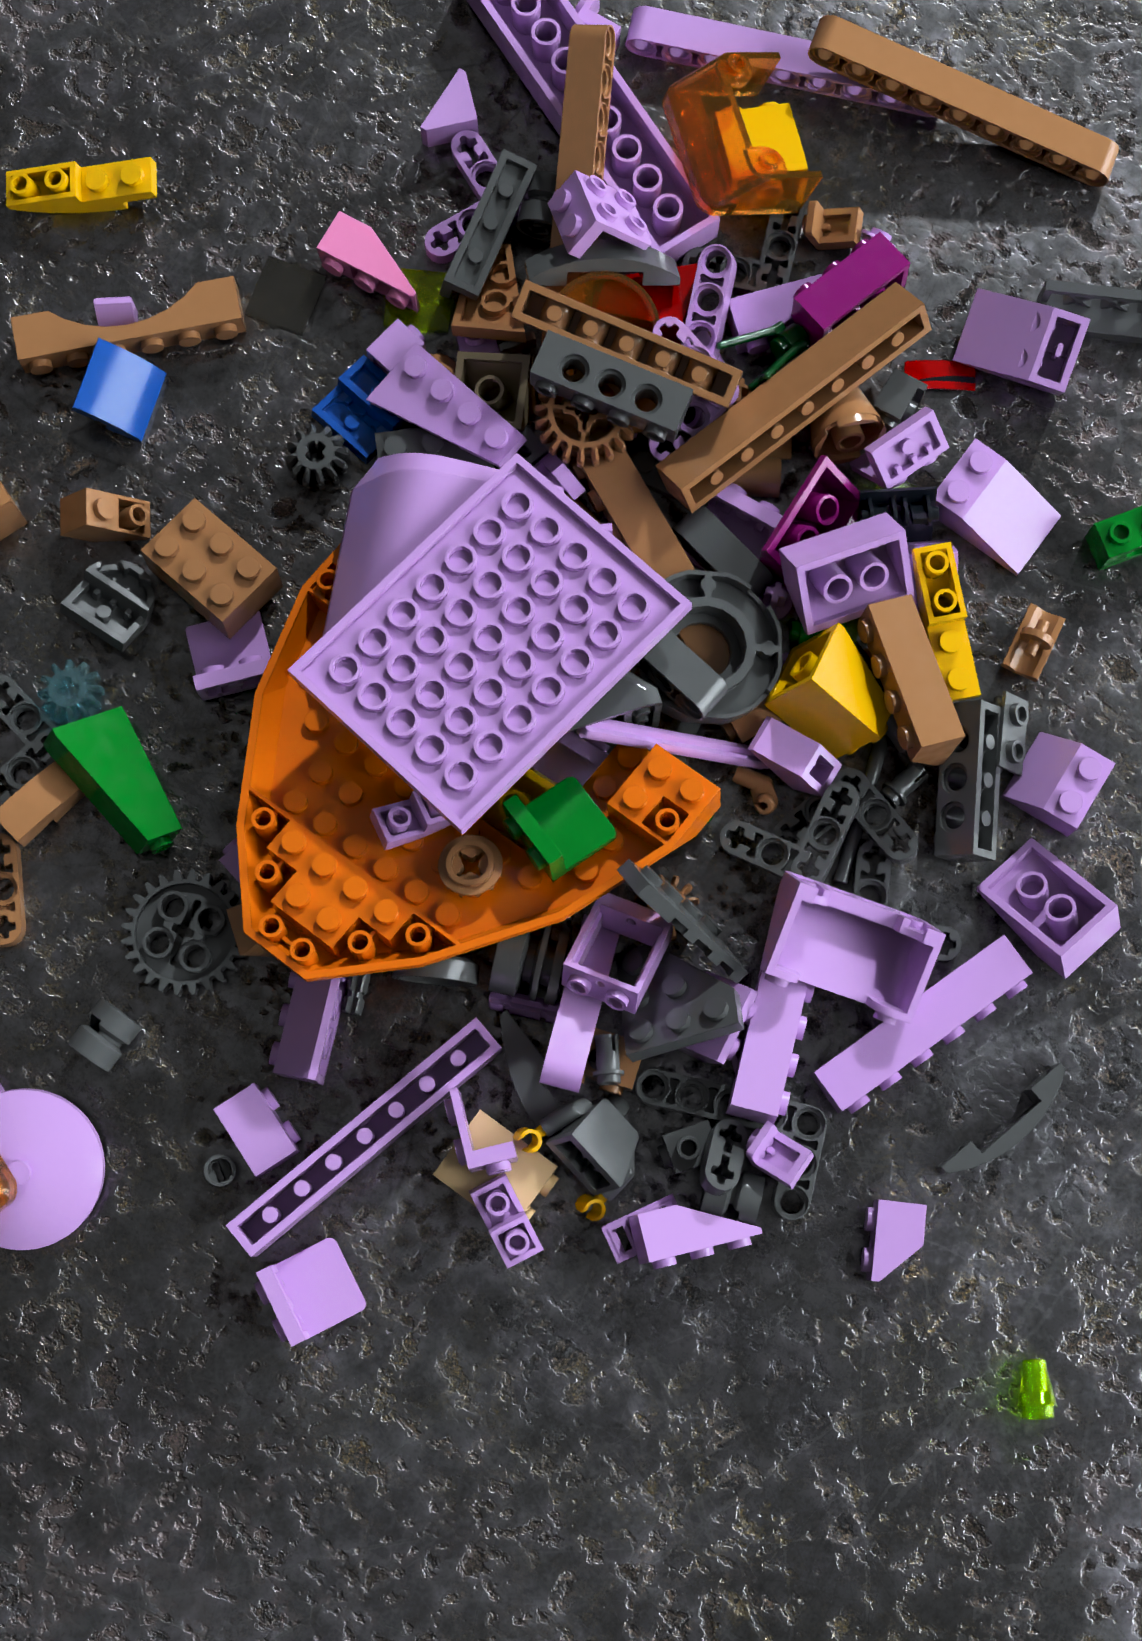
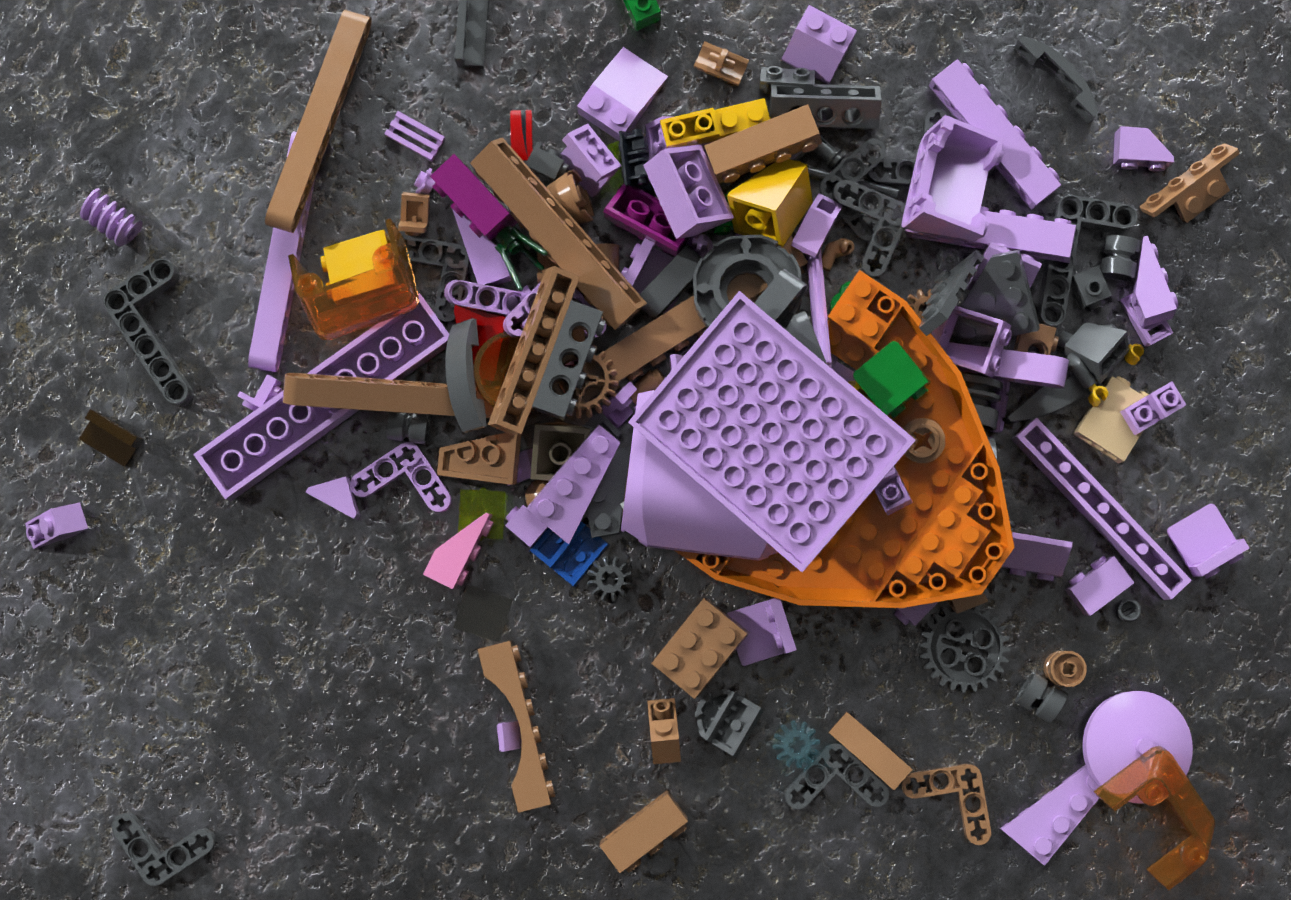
camera: 90 degrees left, 5 degrees up
yellow slope [6,157,157,213] -> none
green slope [43,706,182,855] -> none
slope [71,338,167,443] -> none
dark grey fence [439,149,538,301] -> none
lavender bracket [444,1087,518,1176] -> none
lavender bracket [548,170,651,259] -> none
dark grey pin [593,1034,624,1086] -> none
dark grey beam [699,1118,748,1196] -> none
lavender bracket [746,1121,814,1189] -> none
lavender slope [952,288,1091,396] -> none
lavender slope [976,837,1121,979] -> none
clear neon green cone [1017,1359,1058,1420] -> none
none -> lavender tile [384,111,445,162]
none -> medium nougat wheel [1044,651,1087,687]
none -> medium nougat bracket [1140,144,1240,223]

